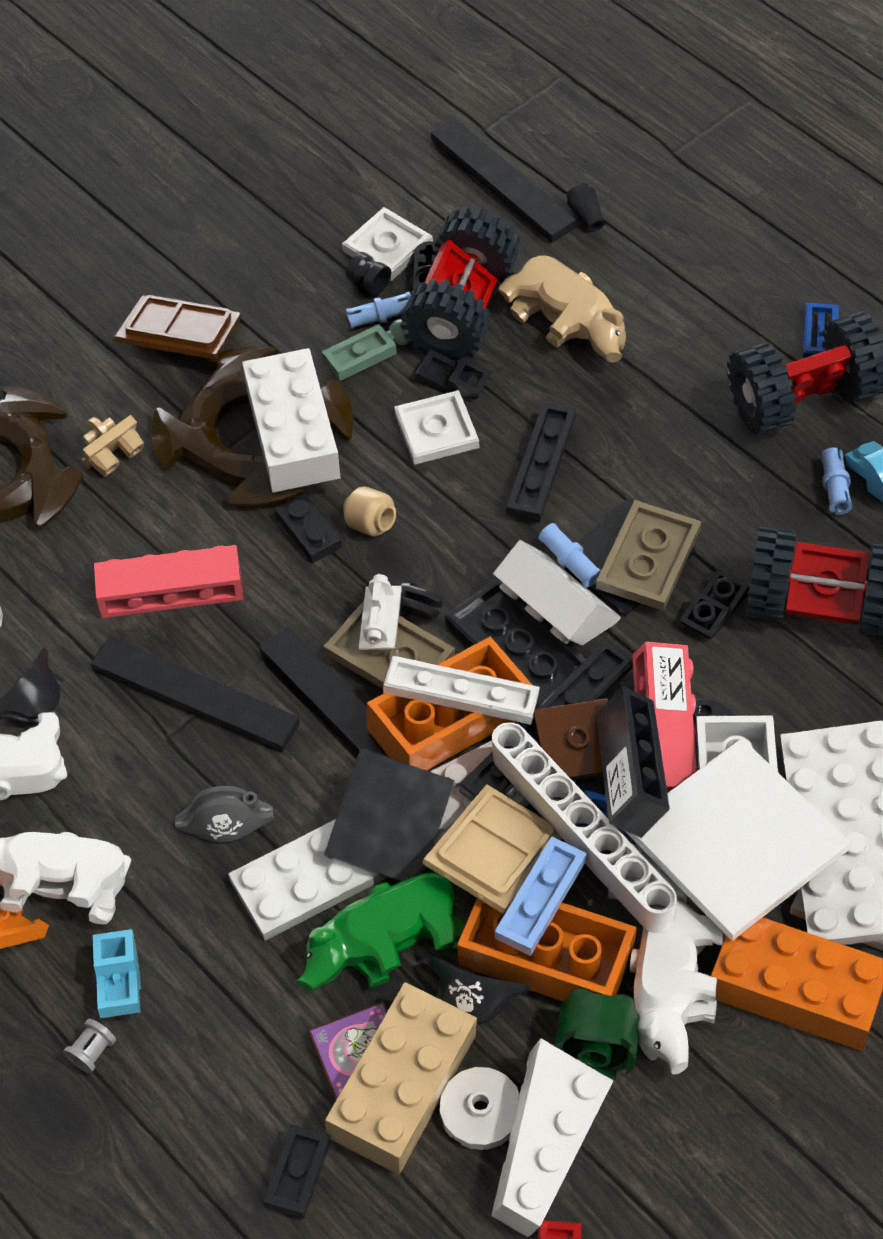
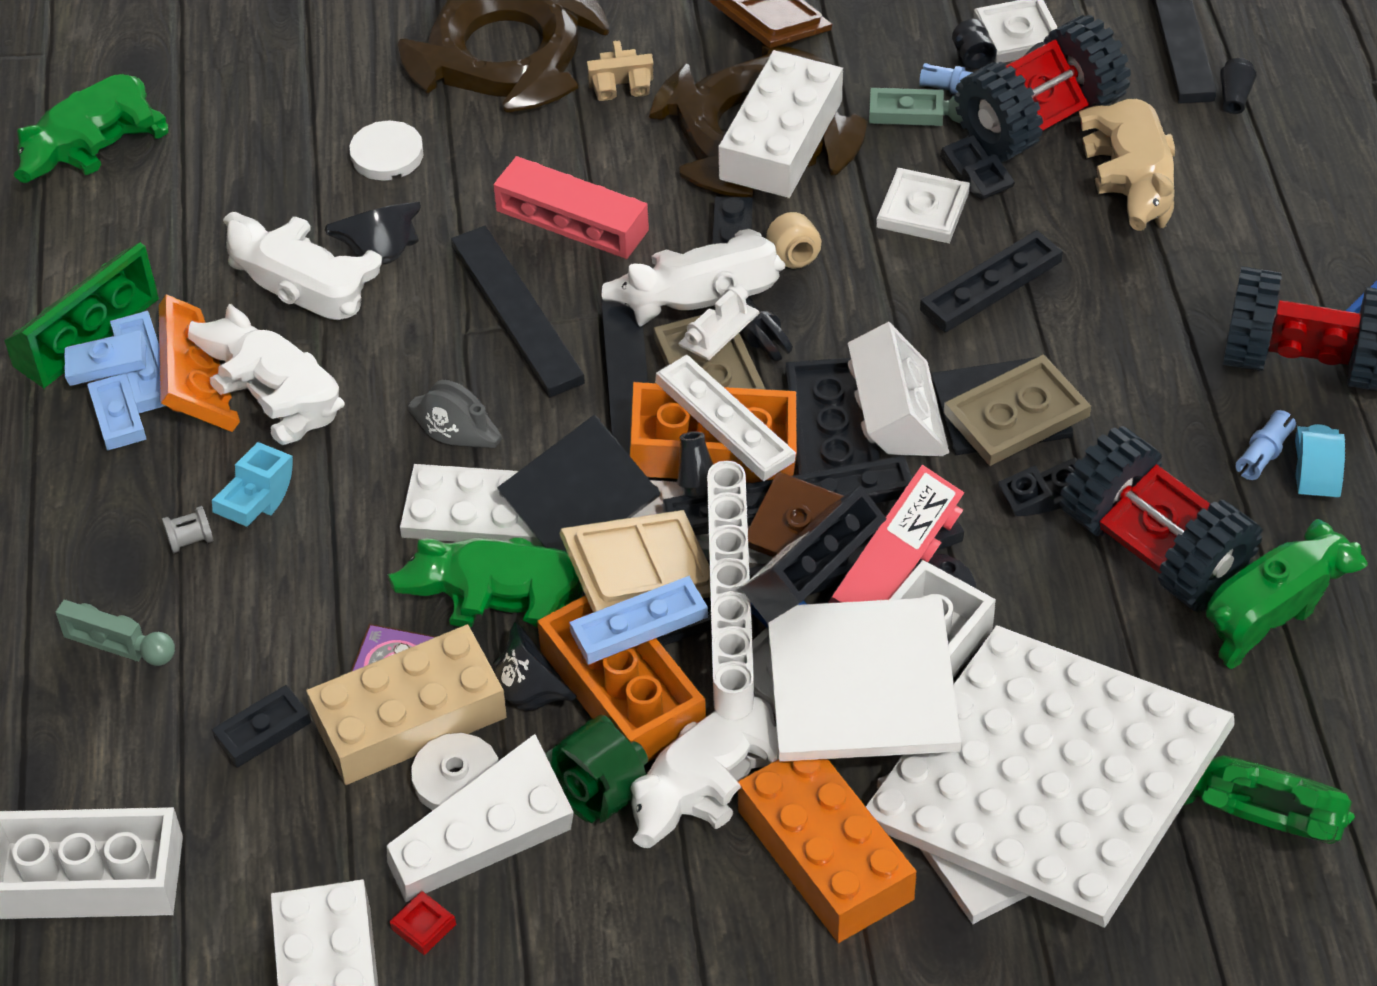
camera: 35 degrees right, 5 degrees down
light blue pin [538,523,601,588] -> none
none -> sand green plate [56,600,175,666]
none -> white animal [602,229,785,327]
none -> black cone [677,432,713,497]

